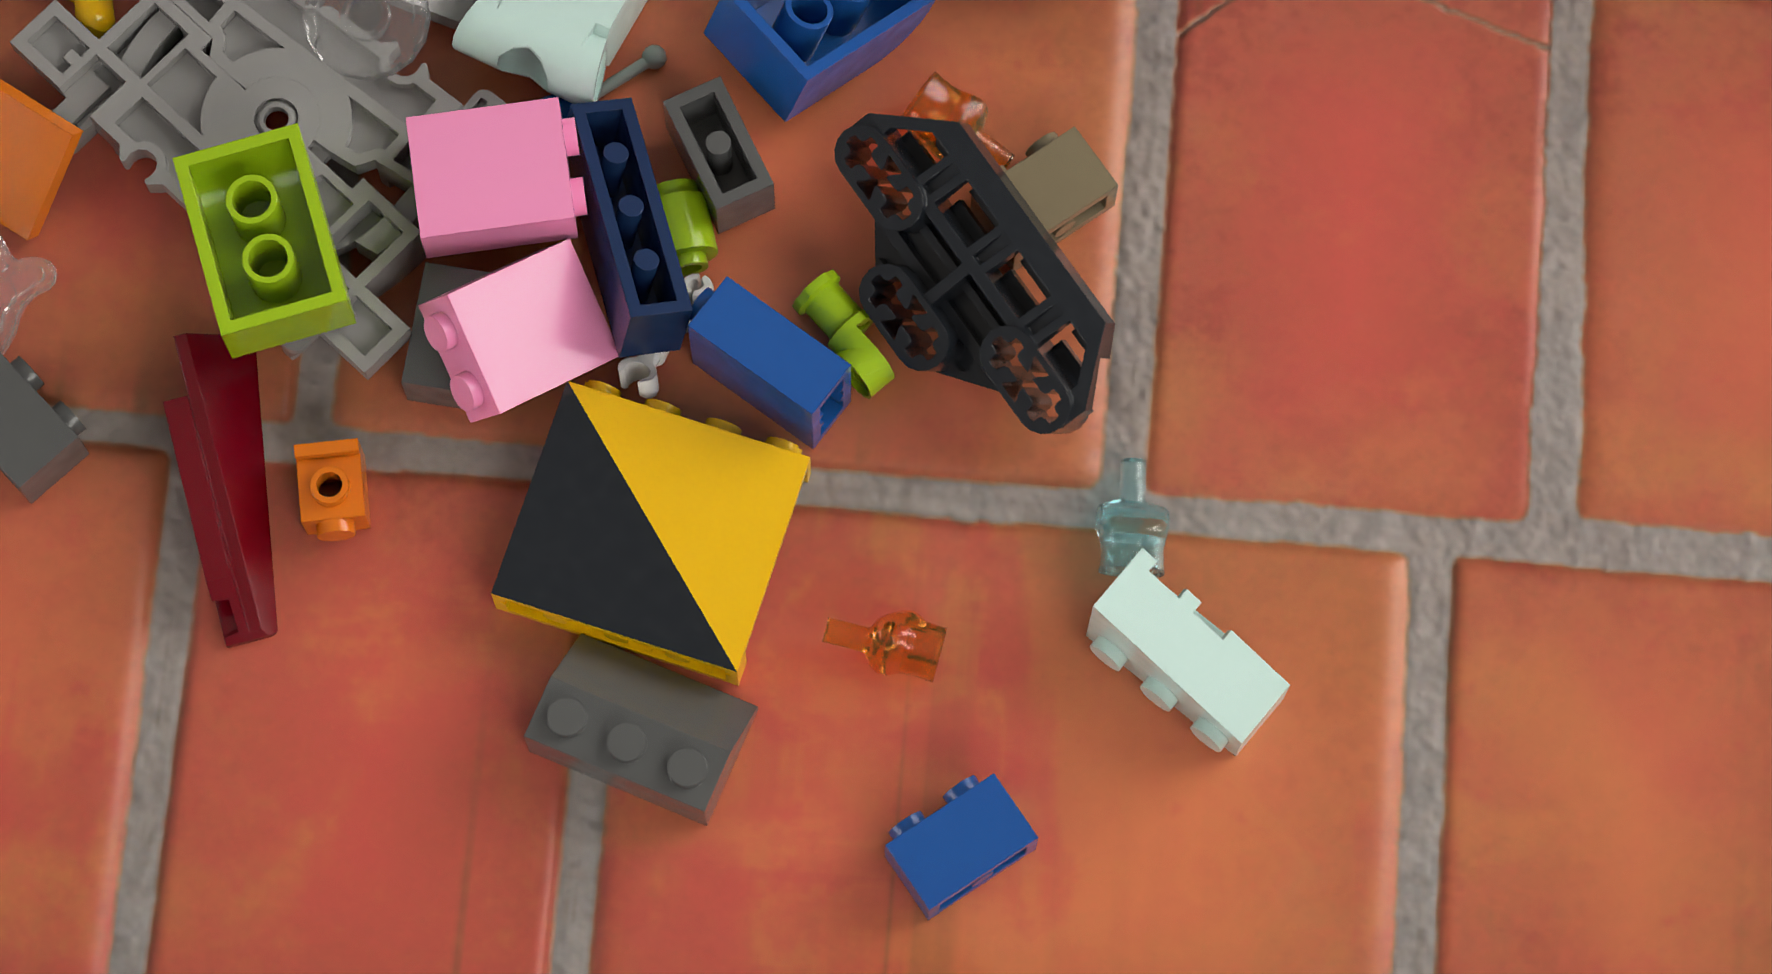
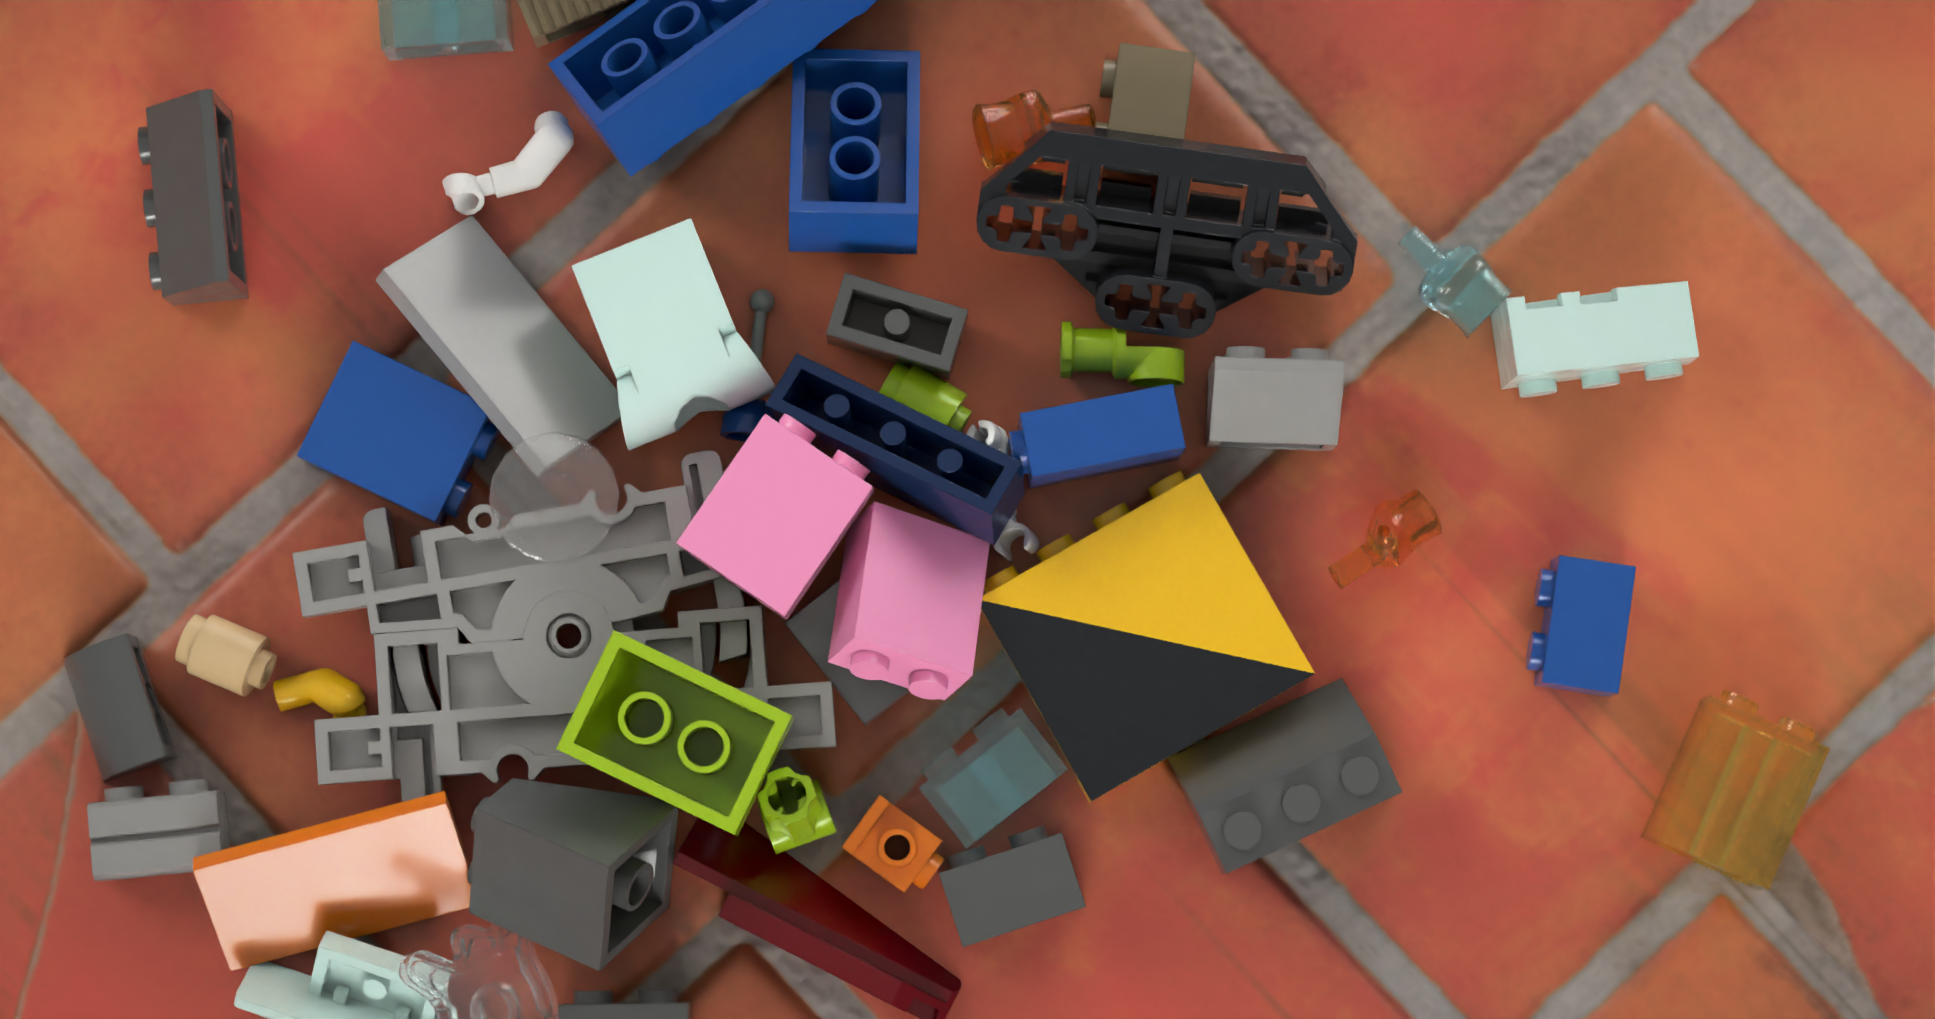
camera: 50 degrees left, 10 degrees up
none -> dark grey slope [467,778,679,971]
none -> lime piece [757,766,837,854]
none -> clear light blue brick [919,707,1068,849]
none -> dark grey brick [939,825,1086,947]
none -> light grey slope [1205,346,1345,451]

